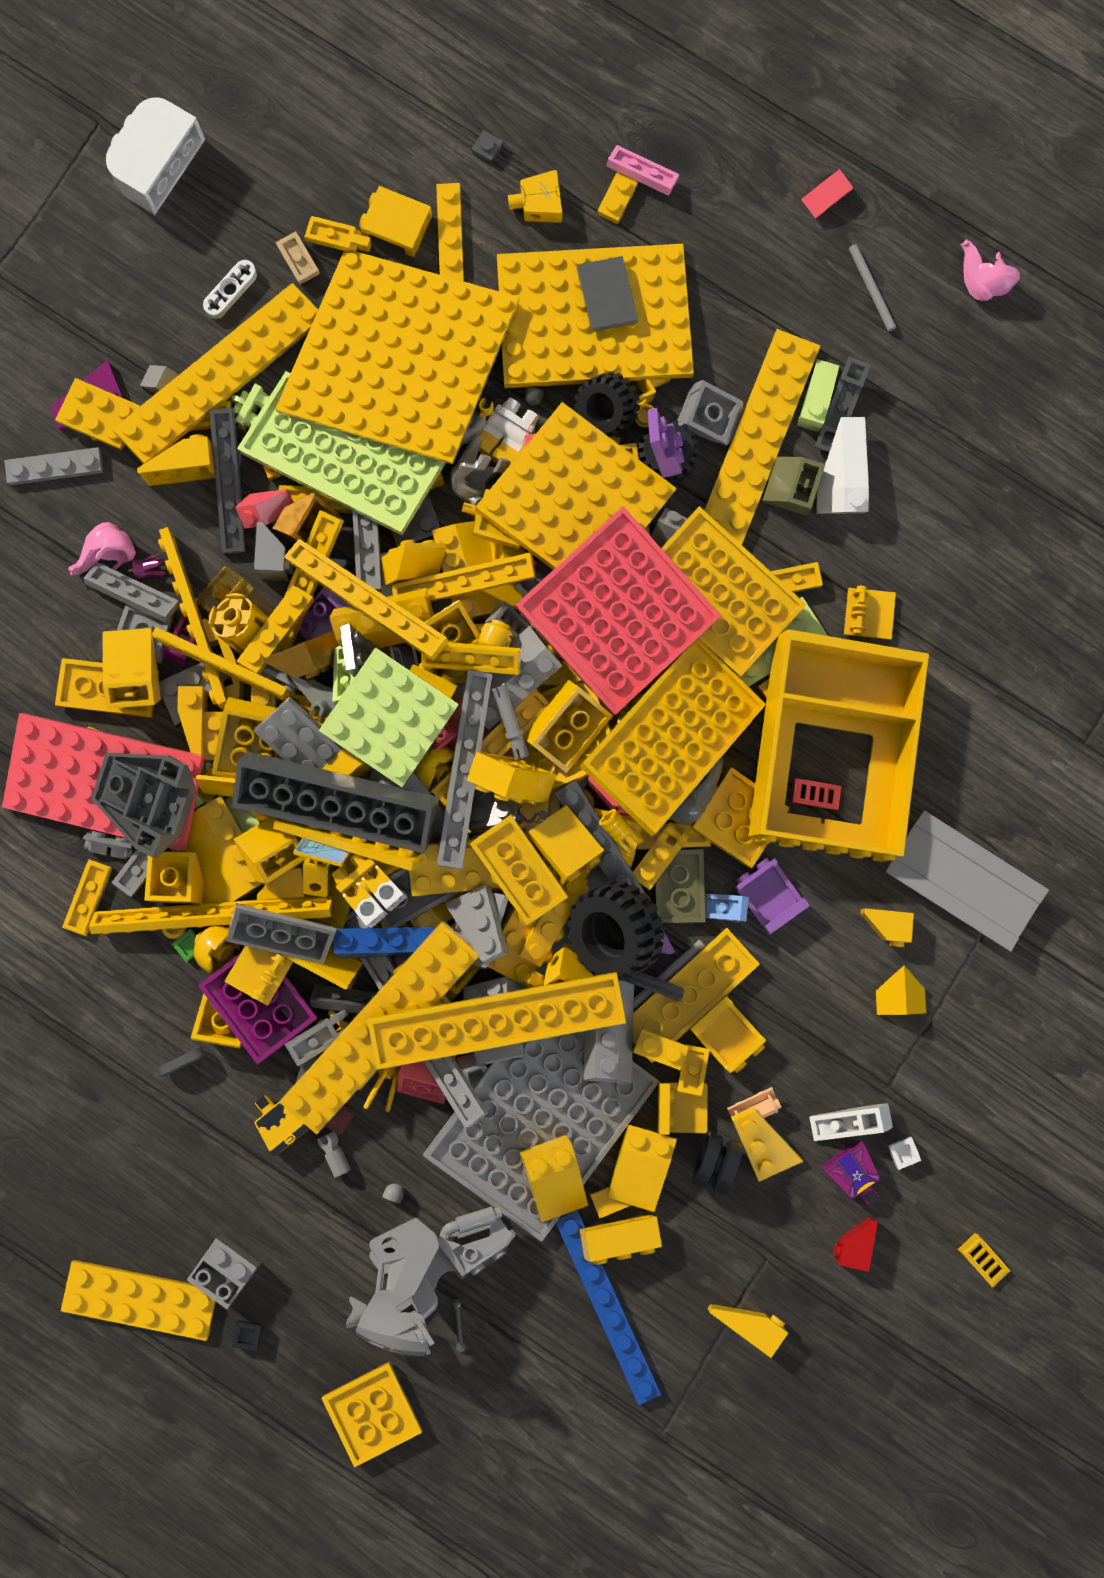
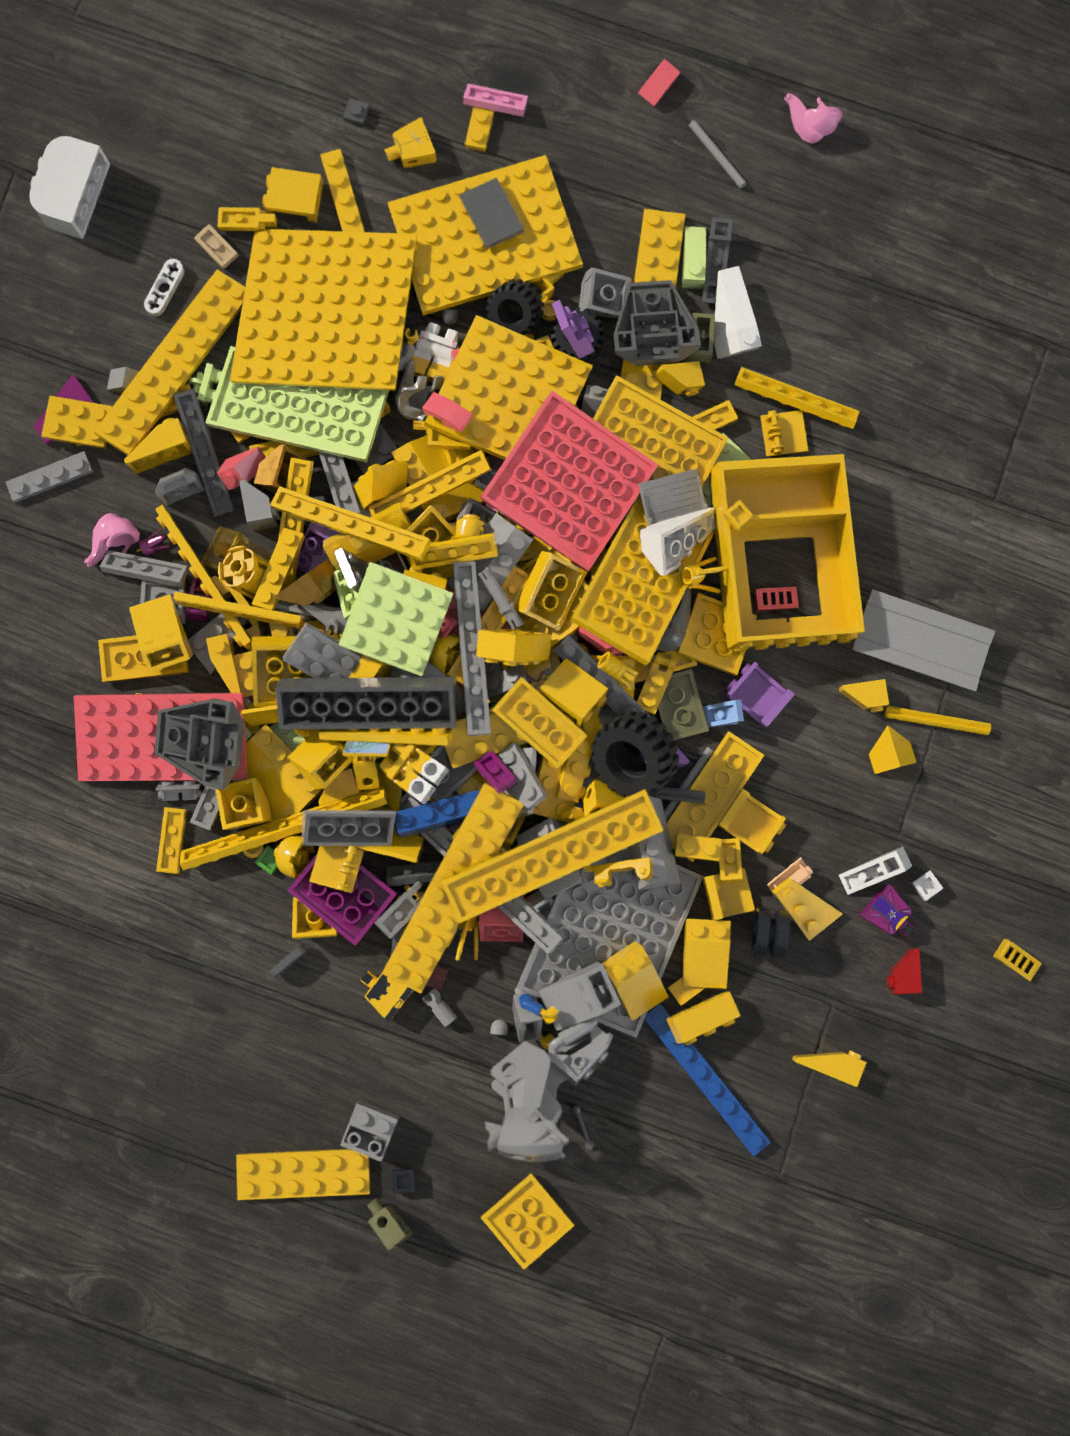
camera: 10 degrees left, 0 degrees up
none -> light grey slope [155,468,205,506]
none -> olive torso [366,1198,413,1251]
none -> coral slope [422,392,473,432]
none -> magenta plate [474,751,517,794]
none -> torso [512,988,558,1050]
none -> light grey slope [538,962,621,1031]
none -> yellow piece [582,857,653,887]
none -> dark grey wedge [614,280,701,366]
none -> light grey piece [638,469,708,526]
none -> white wedge [640,508,715,576]
none -> yellow slope [653,361,705,396]
none -> yellow plant [682,557,728,593]
none -> yellow tile [722,500,754,531]
none -> yellow plate [734,367,859,429]
none -> yellow axle [884,706,991,735]

